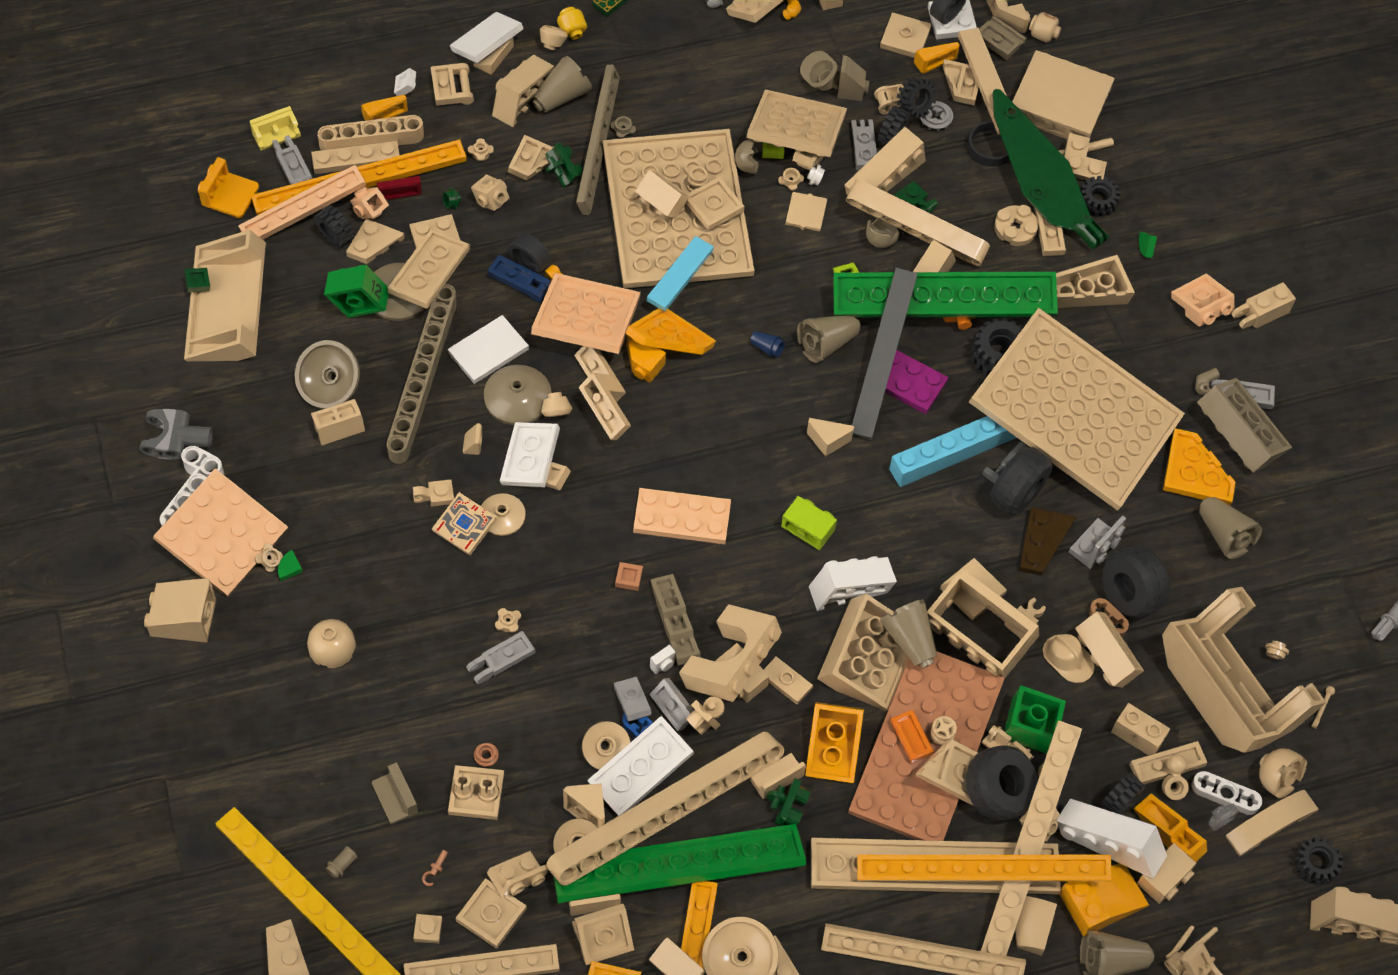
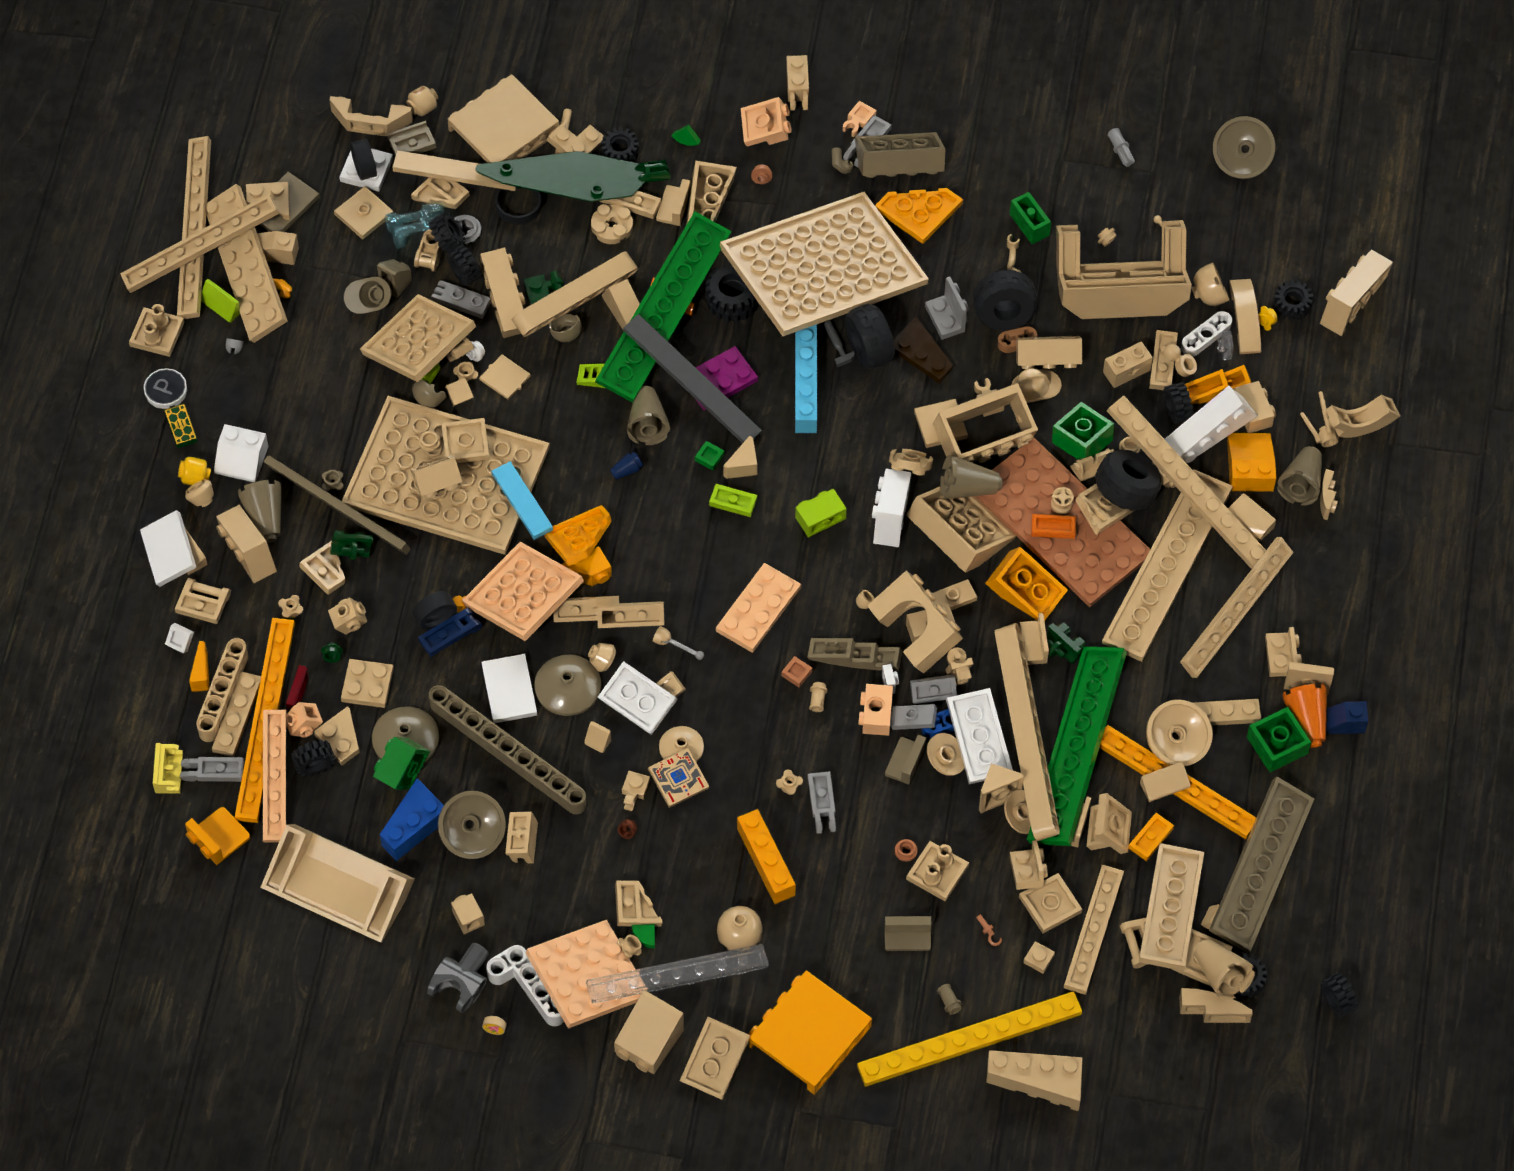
camera: 60 degrees left, 0 degrees up
dark green plate [184,268,211,293] -> none
tan tile [388,229,470,309] -> none
light orange plate [857,855,1111,881] -> none
light orange slope [914,42,959,74] -> none
dark tan cone [1199,497,1262,559] -> none
none -> white slope [214,424,268,482]
none -> blue wedge [380,778,444,861]
none -> clear light blue piece [385,204,444,249]
none -> tan tile [445,378,474,407]
none -> tan brick [451,894,485,934]
none -> tile [482,1016,507,1035]
none -> clear tile [586,944,769,1004]
none -> tan wing [615,881,662,927]
none -> copper hinge [618,819,637,839]
none -> hinge [653,626,704,660]
none -> tan panel [656,179,691,226]
none -> tan tile [680,1017,751,1100]
none -> green plate [695,441,725,471]
none -> lime plate [709,484,757,517]
none -> light orange brick [737,809,796,904]
none -> light orange panel [749,970,872,1095]
none -> nougat plate [751,165,772,184]
none -> tan pin [809,682,828,712]
none -> light nougat plate [843,101,876,137]
none -> tan hinge [856,590,875,609]
none -> light nougat brick [859,684,893,736]
none -> dark tan panel [885,735,926,785]
none -> tan plate [889,449,933,475]
none -> tan piece [1007,234,1021,273]
none -> green brick [1010,192,1051,244]
none -> yellow plate [1258,306,1277,331]

